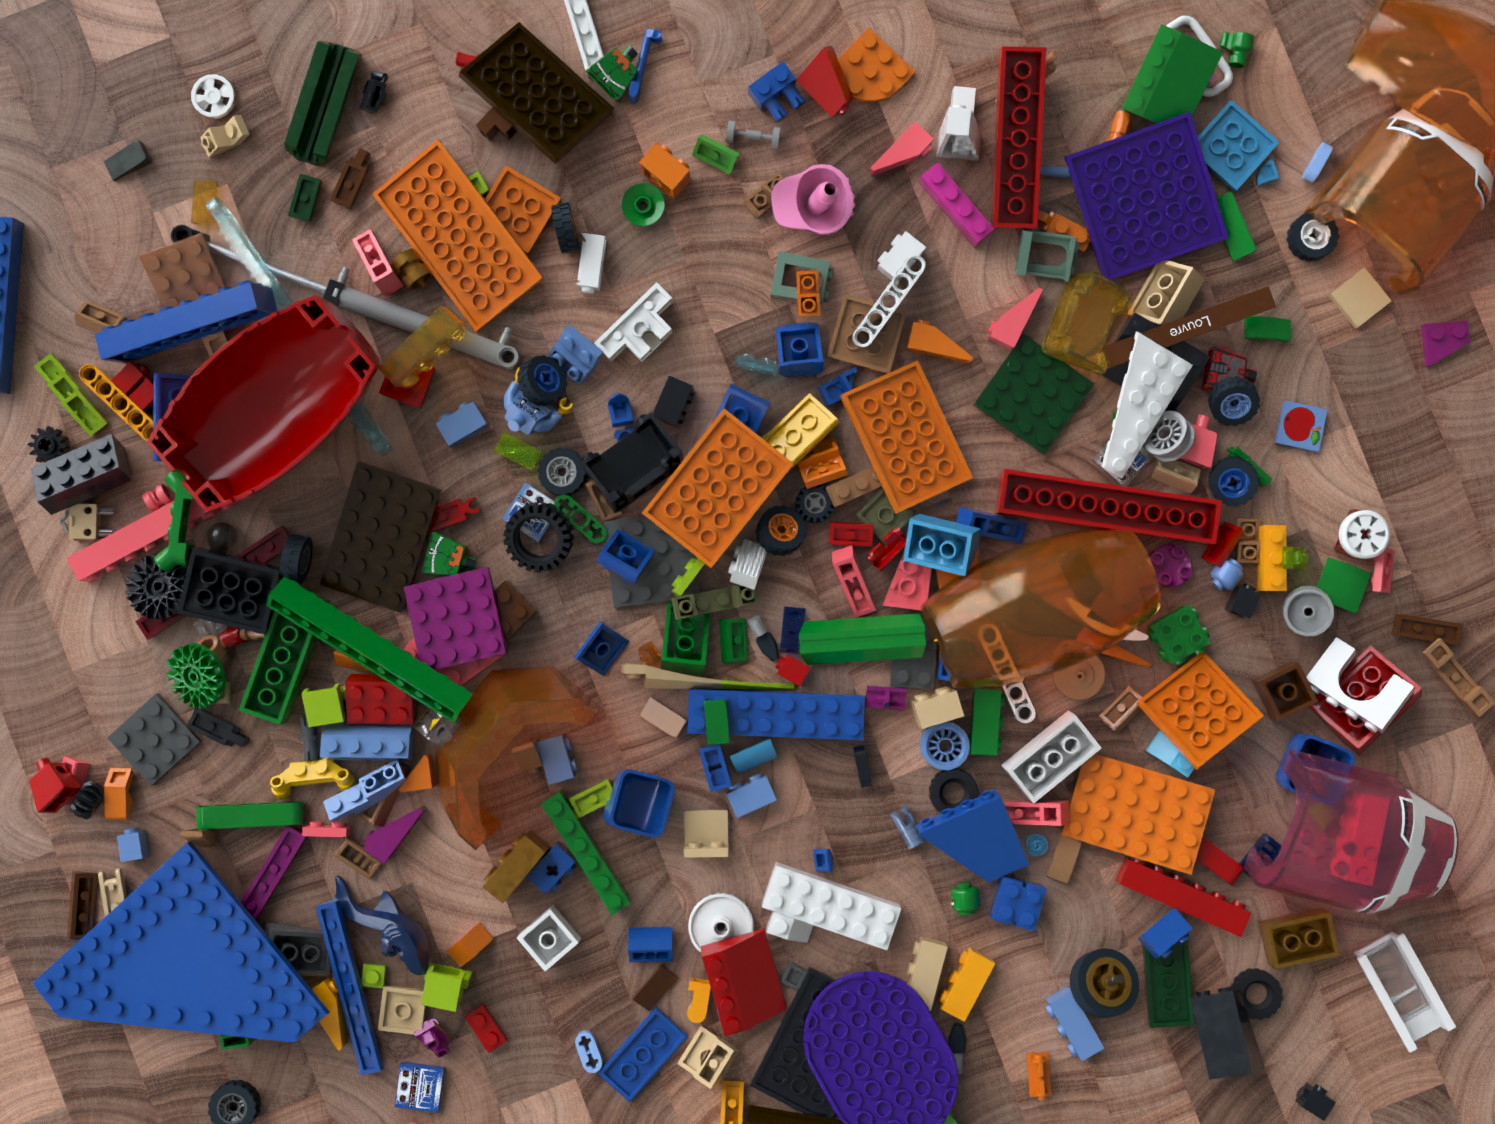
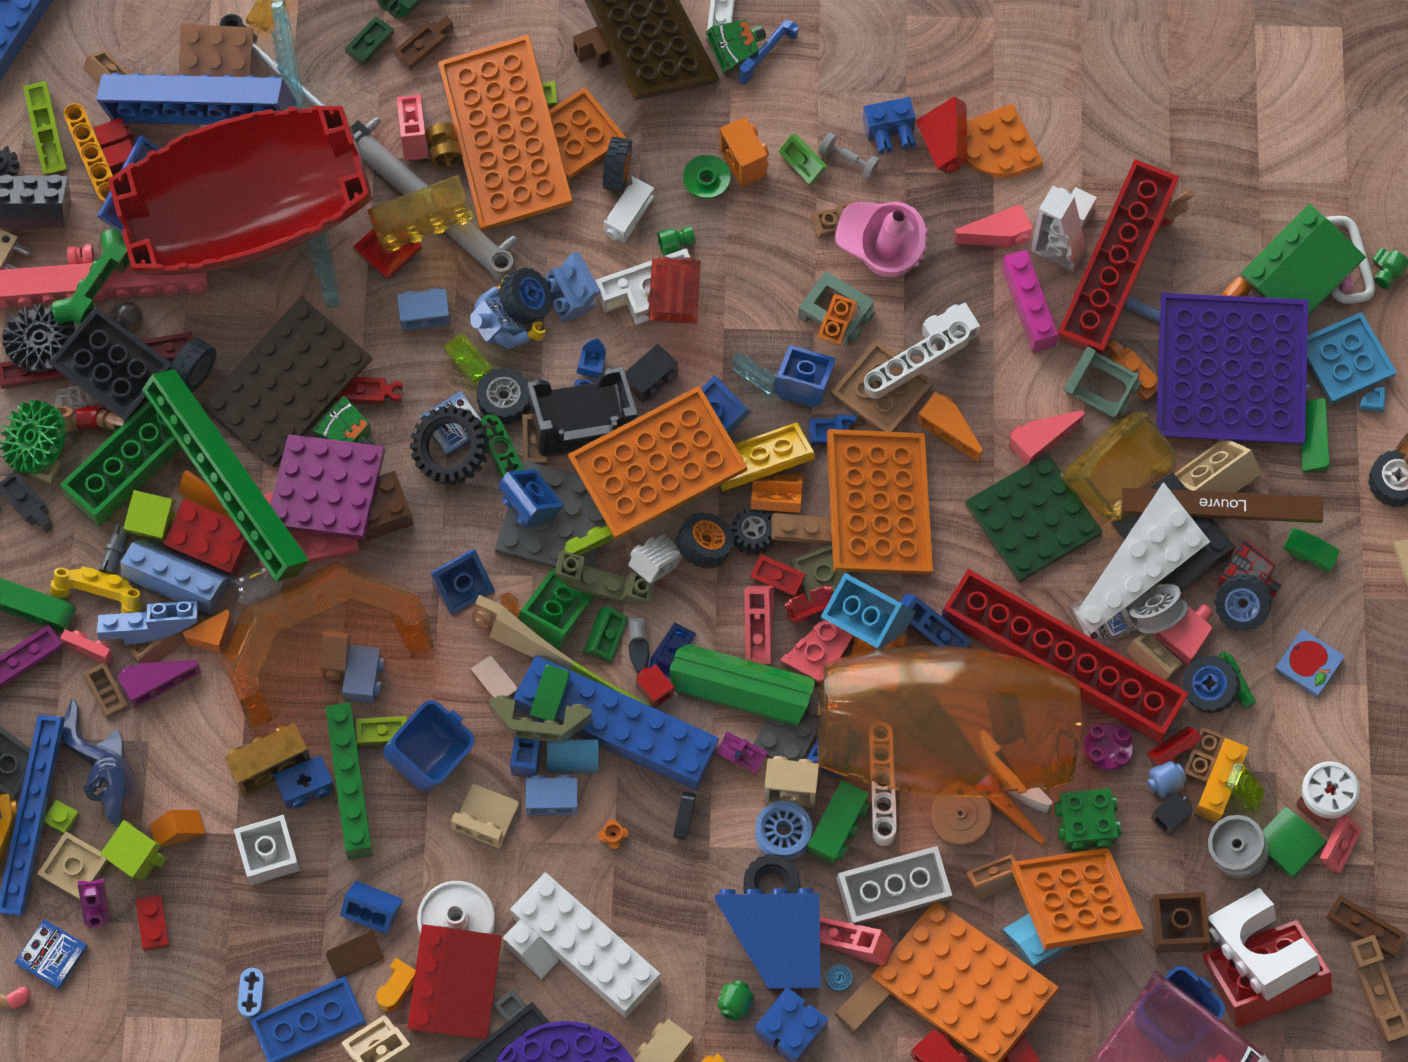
camera: 20 degrees right, 20 degrees down
blue slope [813,849,834,871] -> none
sand blue hinge [890,805,925,849] -> none
none -> olive slope [489,695,592,743]
none -> orange plate [598,819,629,850]
none -> clear red brick [648,256,701,324]
none -> green piece [657,226,696,256]

